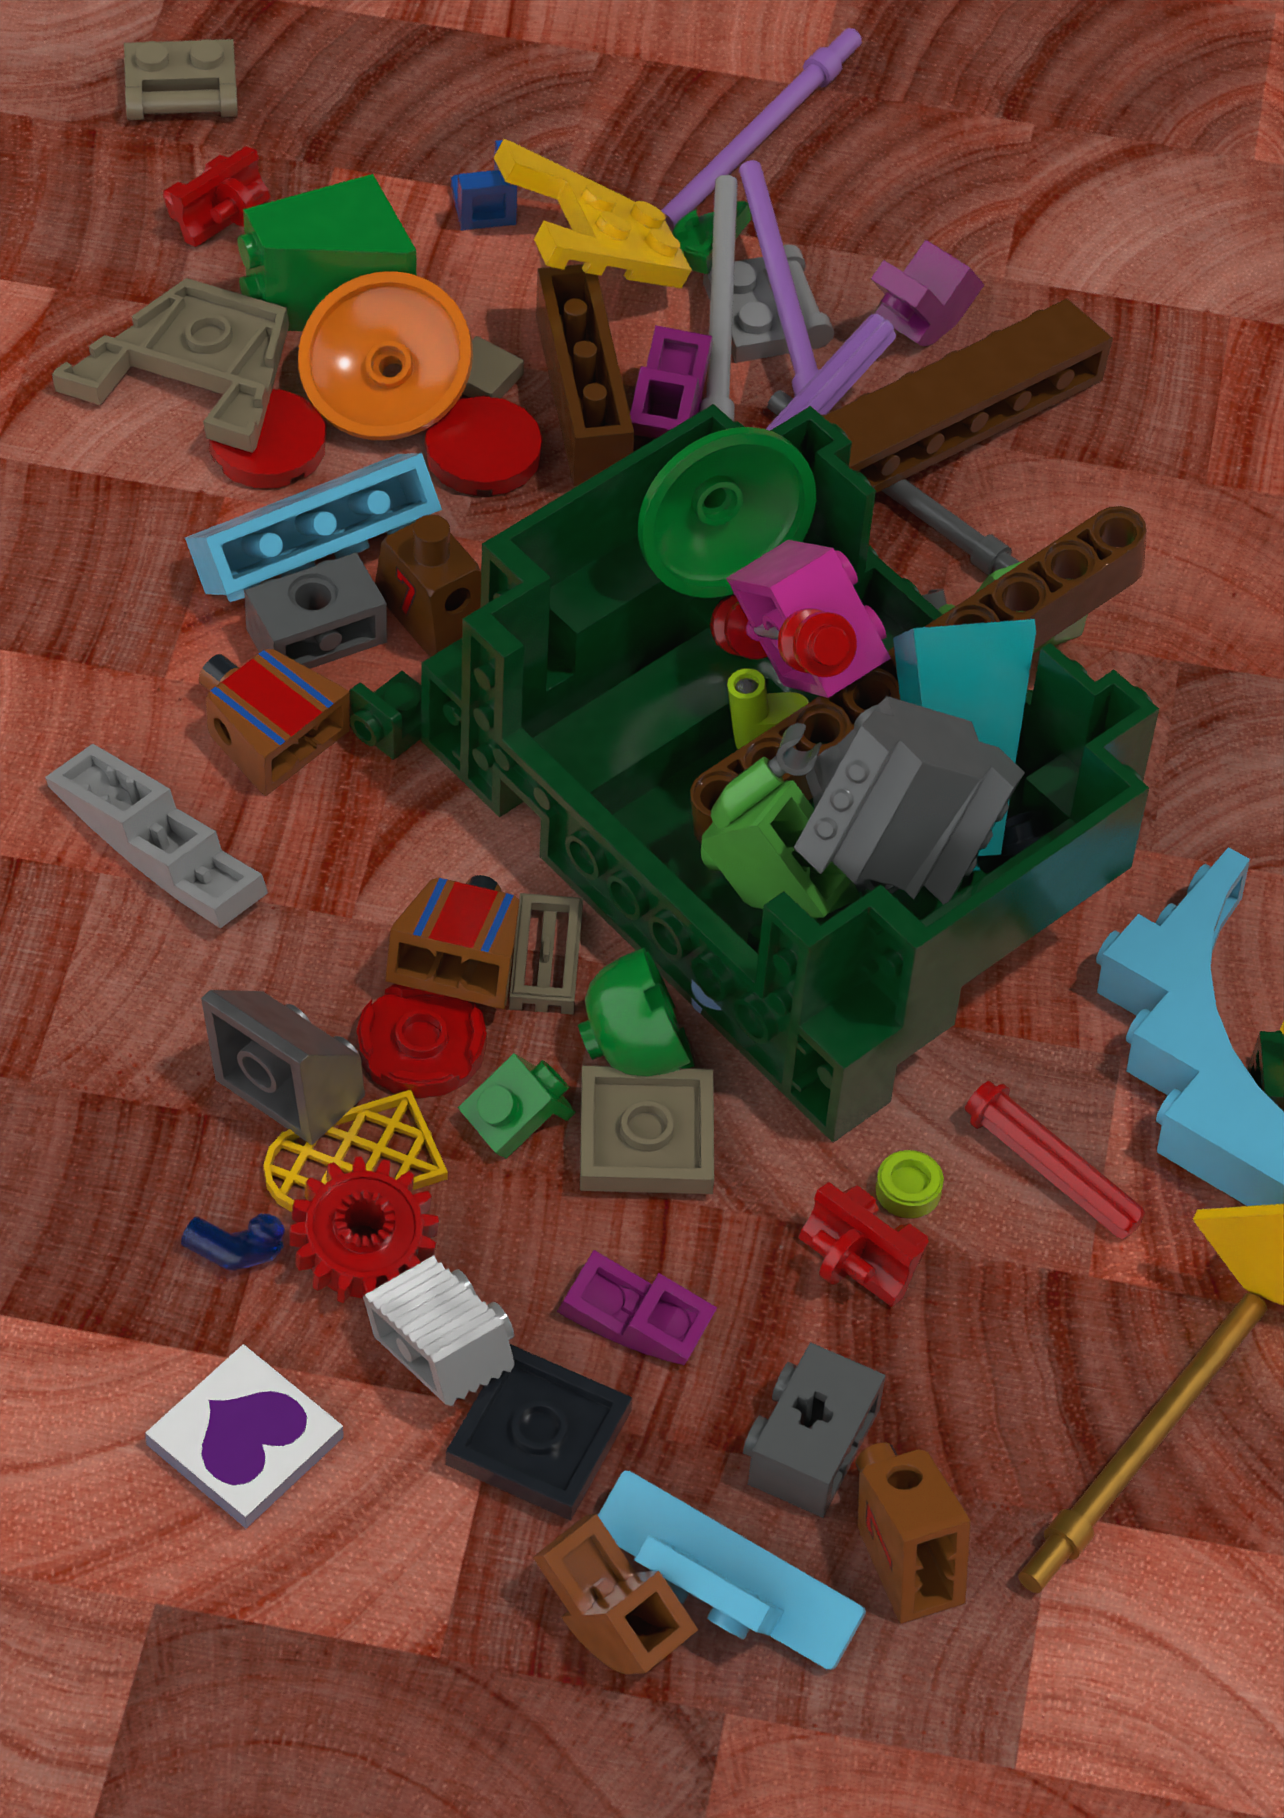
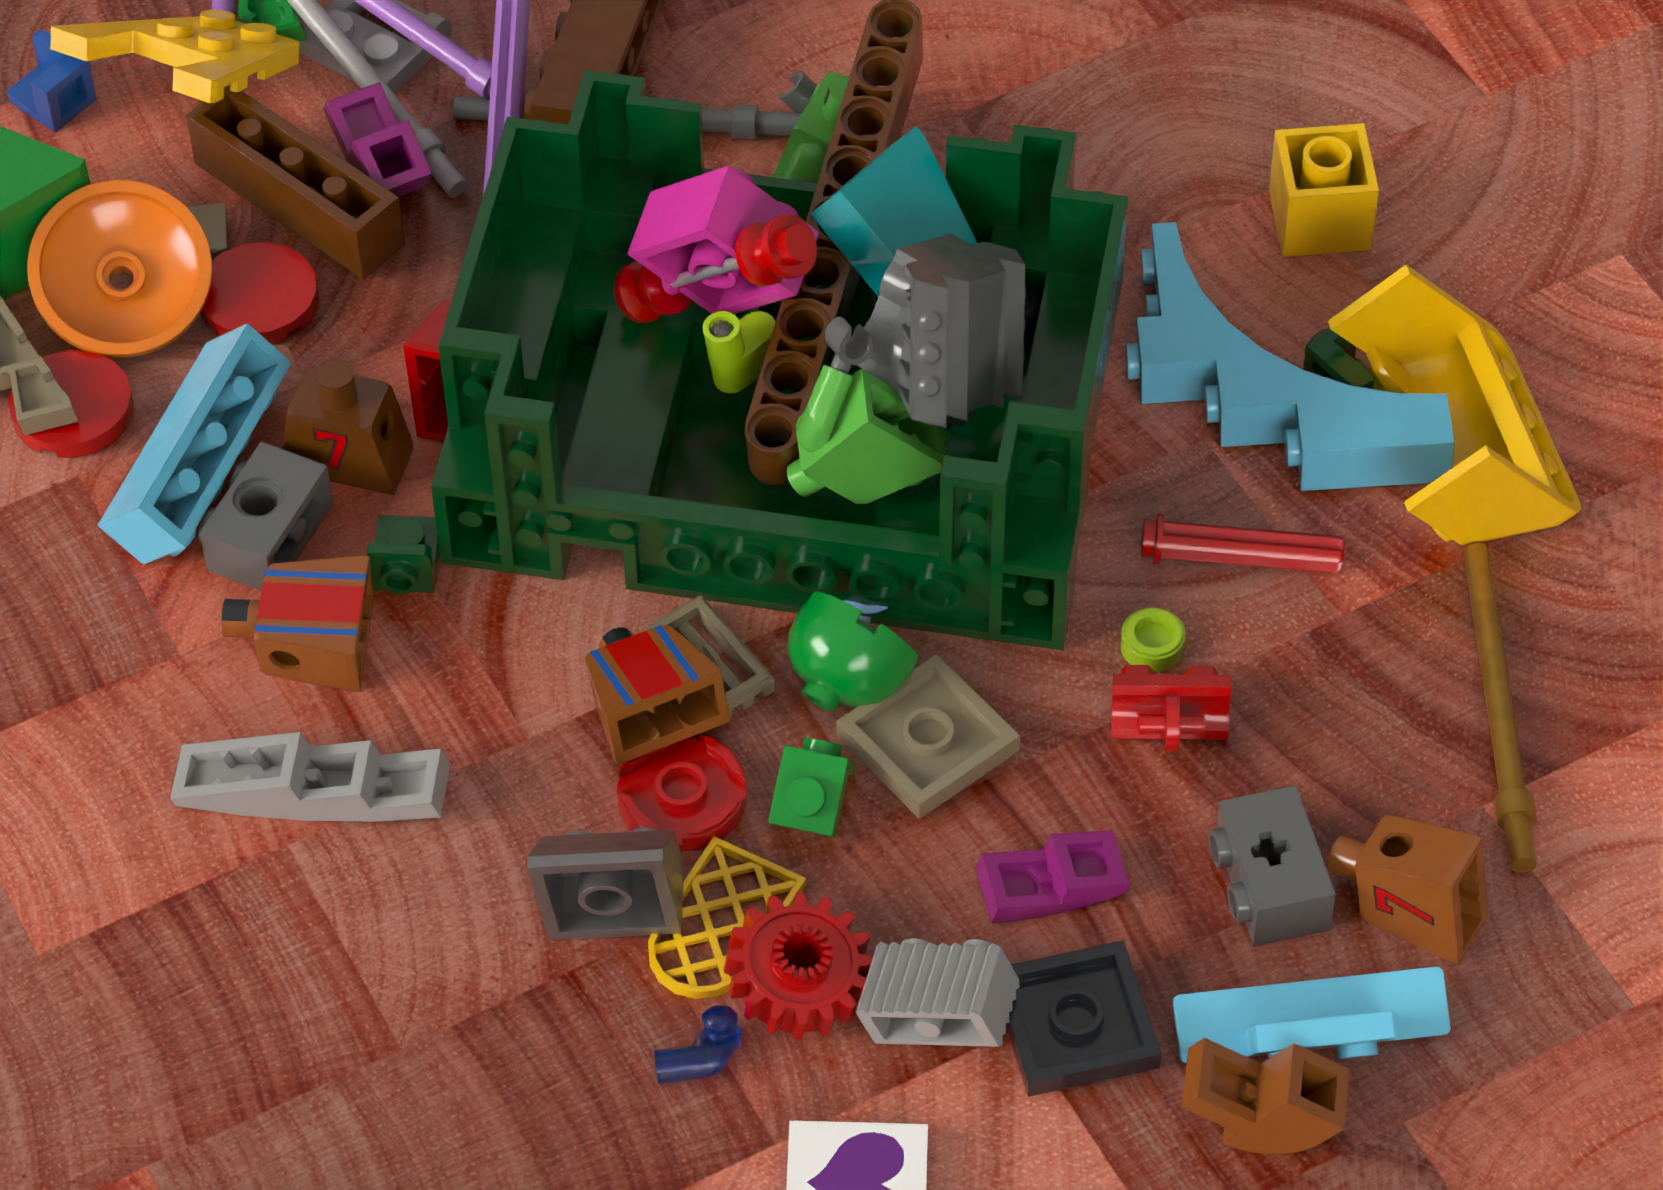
camera: 35 degrees left, 0 degrees up
green dish [638,427,816,598] -> none

